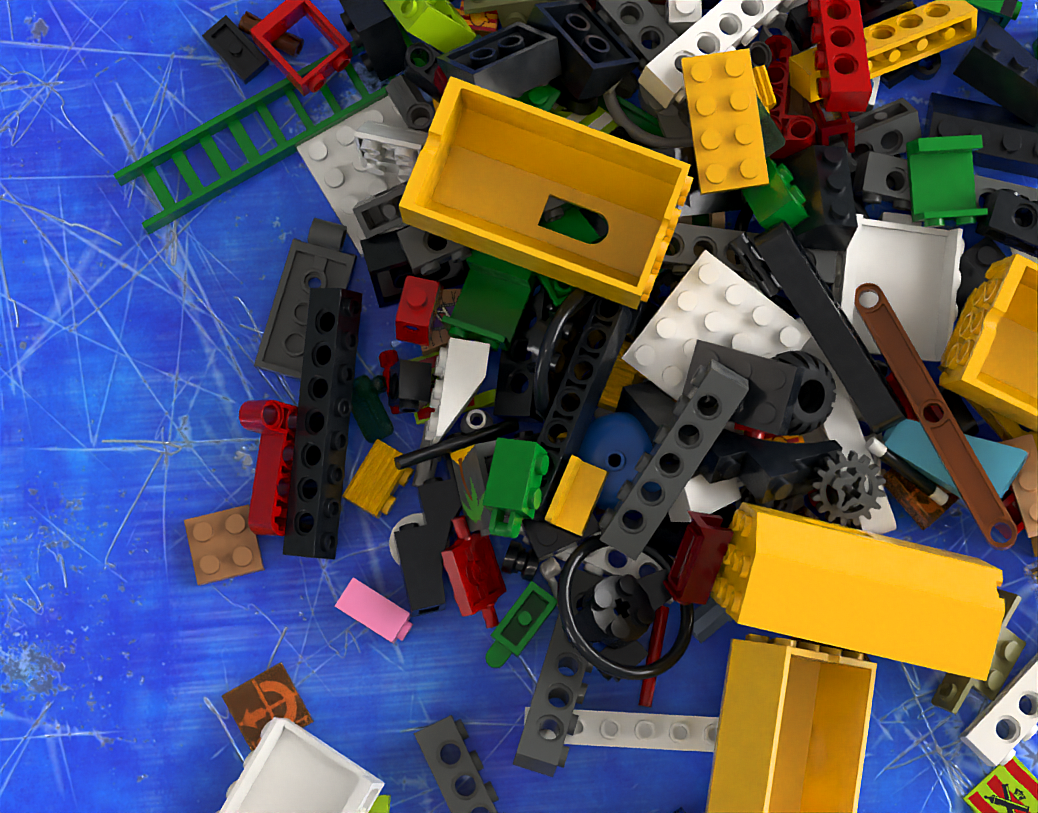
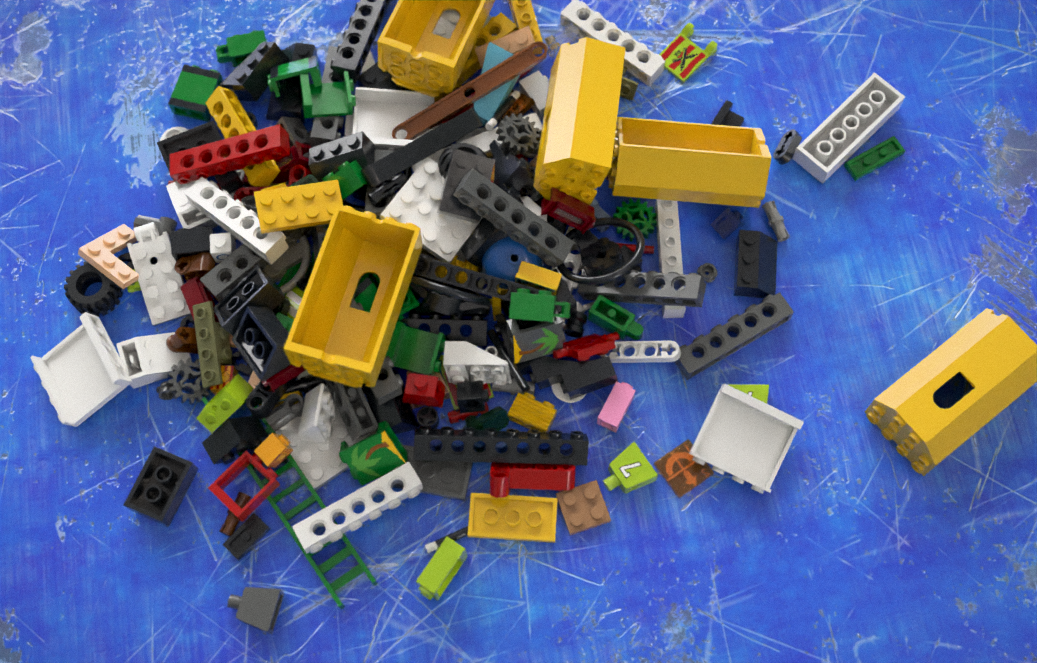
camera: 90 degrees left, 10 degrees down
none -> dark grey torso [227,587,284,634]
none -> light orange brick [254,433,293,468]
none -> green panel [268,56,322,97]
none -> white brick [292,462,423,553]
none -> green panel [339,420,408,486]
none -> lime window [416,537,468,601]
none -> black wheel [417,406,439,429]
none -> black bar [425,526,468,553]
none -> yellow plate [467,493,558,543]
none -> white brick [519,70,549,119]
none -> white beam [600,341,681,363]
none -> lime torso [602,442,658,494]
none -> green gear [613,198,657,242]
none -> dark grey plate [697,263,717,283]

